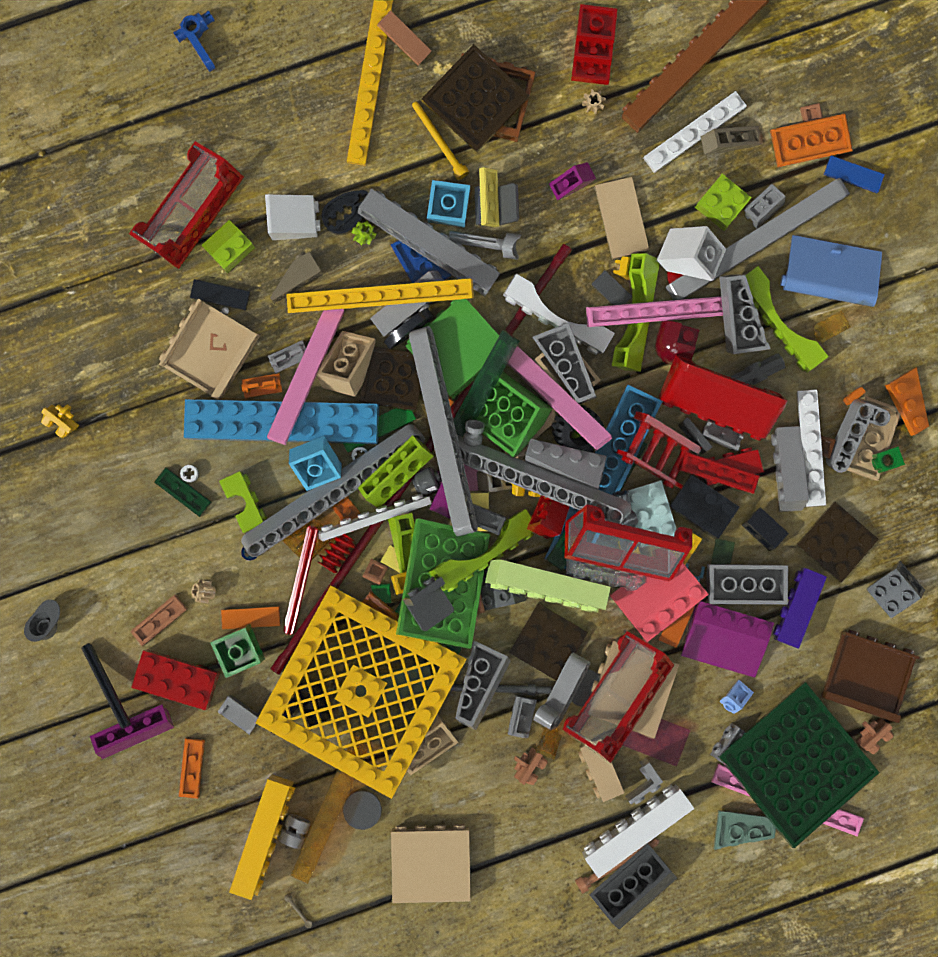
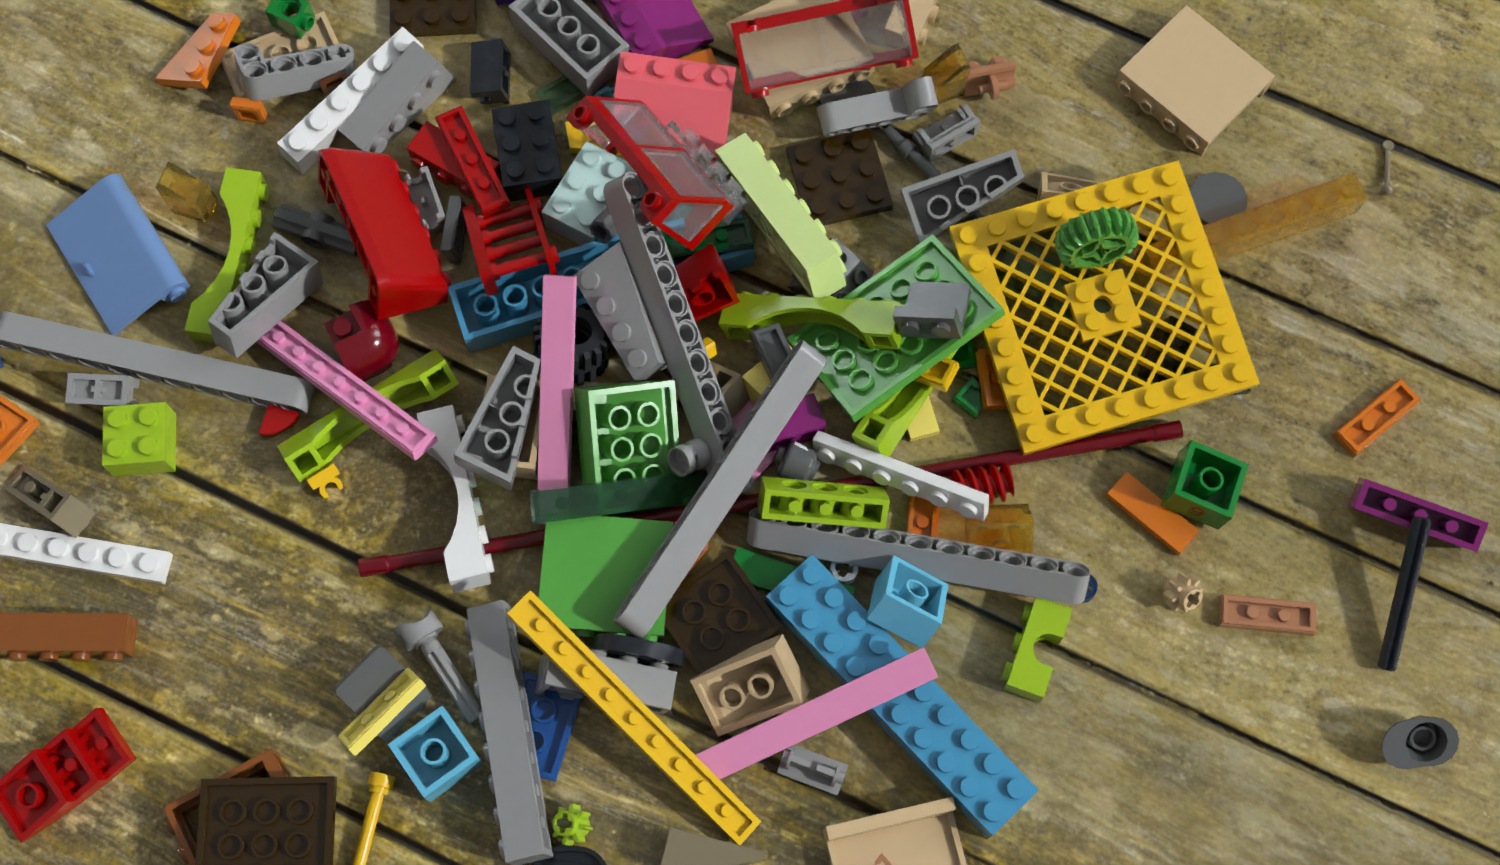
camera: 135 degrees left, 15 degrees down
red brick [131,649,220,710] -> none
dark green tile [154,467,212,517] -> none
white bush [180,465,199,483] -> none
light grey hinge [218,695,259,735] -> none
yellow brick [229,774,295,900] -> none
orange hinge [241,373,283,398] -> none
light grey wheel [278,813,311,849] -> none
axle [283,525,319,635] -> none
nougat tile [363,558,388,585] -> none
magenta slope [549,162,596,200] -> none
tan gear [582,89,606,114] -> none
dark grey tile [591,270,632,305] -> none
tan tile [595,177,649,260] -> none
white slope [657,226,726,281] -> none
none -> bright green gear [1054,207,1139,270]

